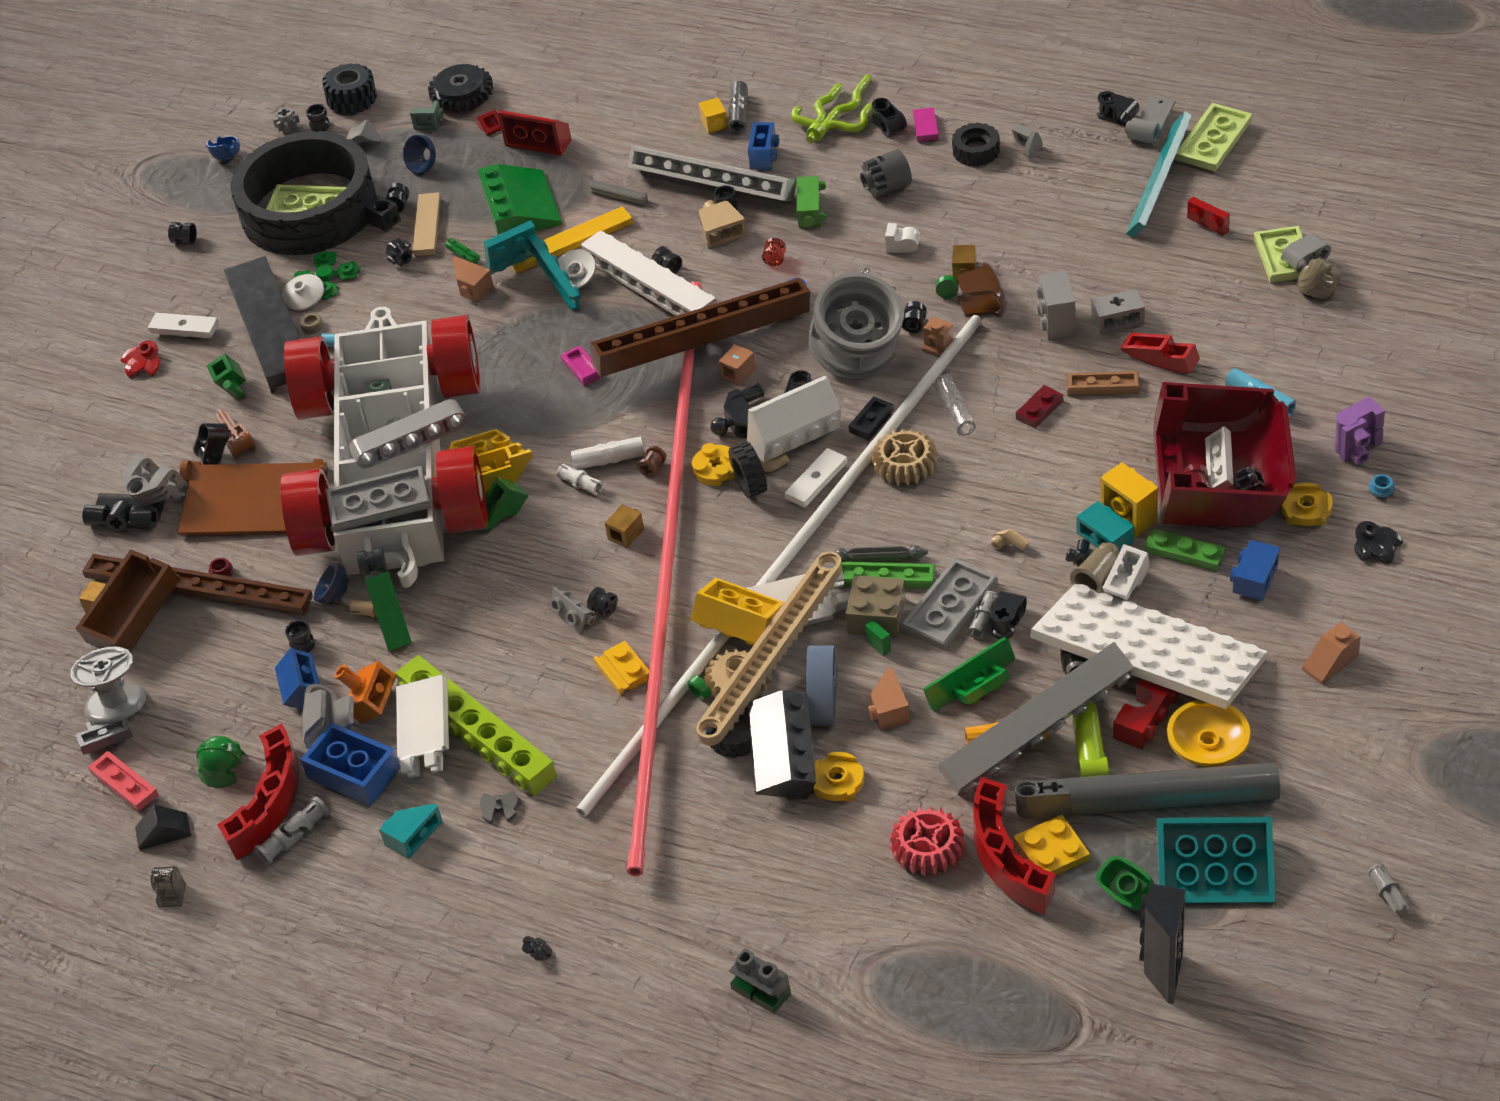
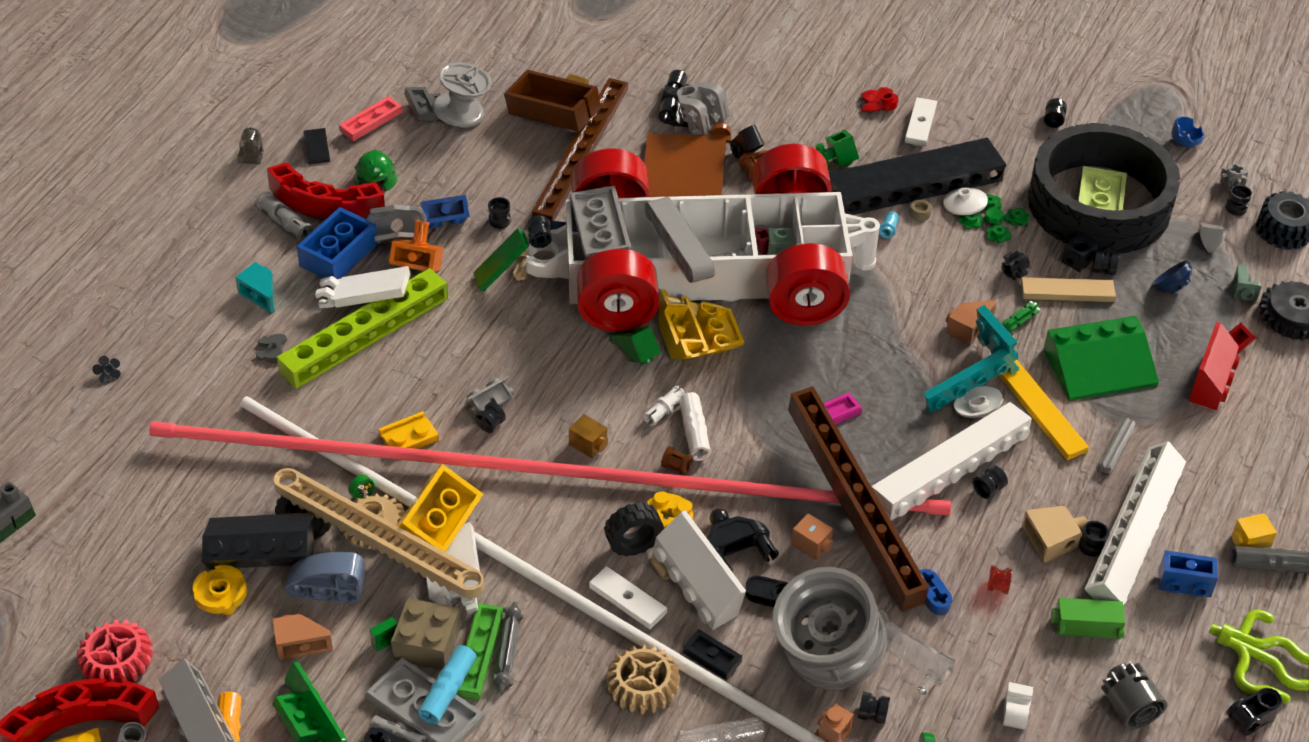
camera: 85 degrees right, 0 degrees up
none -> medium azure axle [418,645,477,725]

